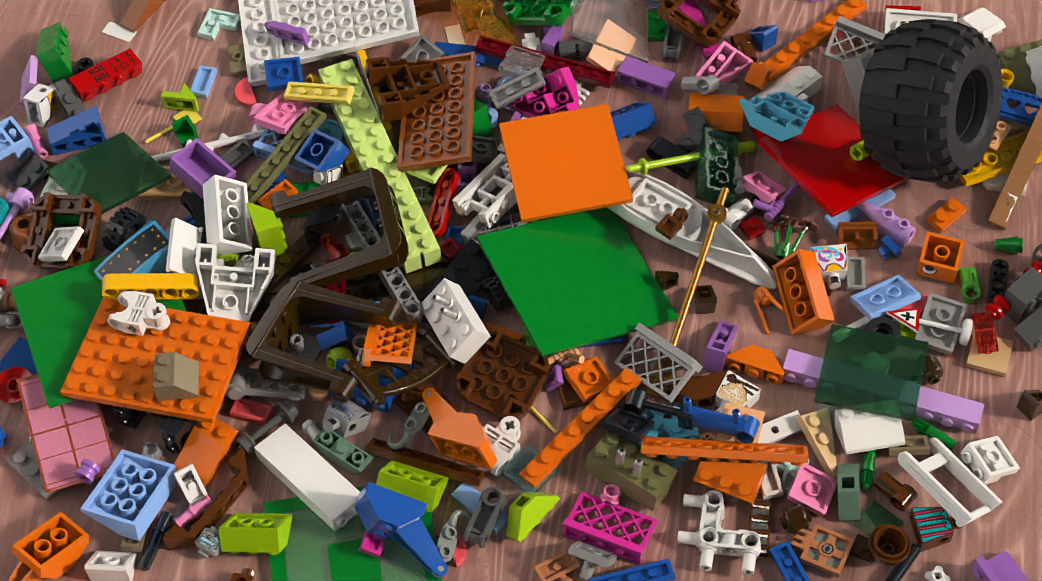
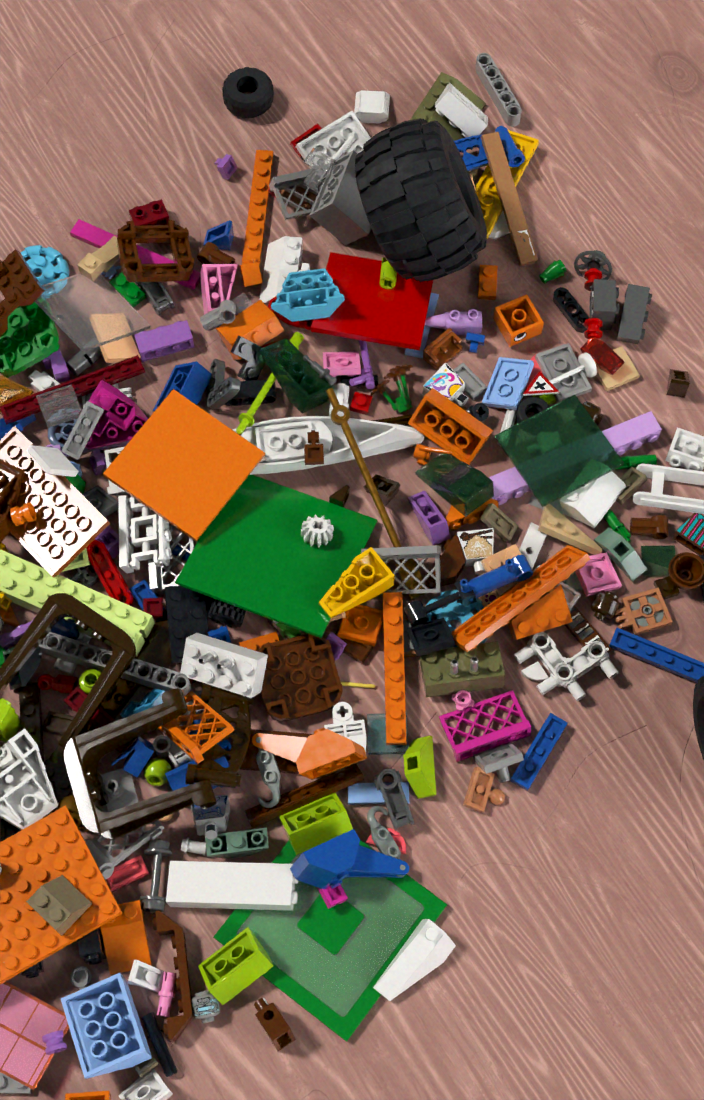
camera: 45 degrees left, 10 degrees up
bright green piece [957,267,981,305] -> none
none -> orange wheel [10,502,36,526]
none -> white tile [27,445,79,477]
none -> dark grey beam [207,359,241,410]
none -> white gear [301,514,334,547]
none -> clear tile [303,147,338,191]
none -> yellow wedge [319,547,395,619]
none -> clear green slope [415,453,494,517]
none -> black wheel [466,403,489,421]
none -> dark tan plate [480,503,518,542]
none -> white tile [521,661,549,682]

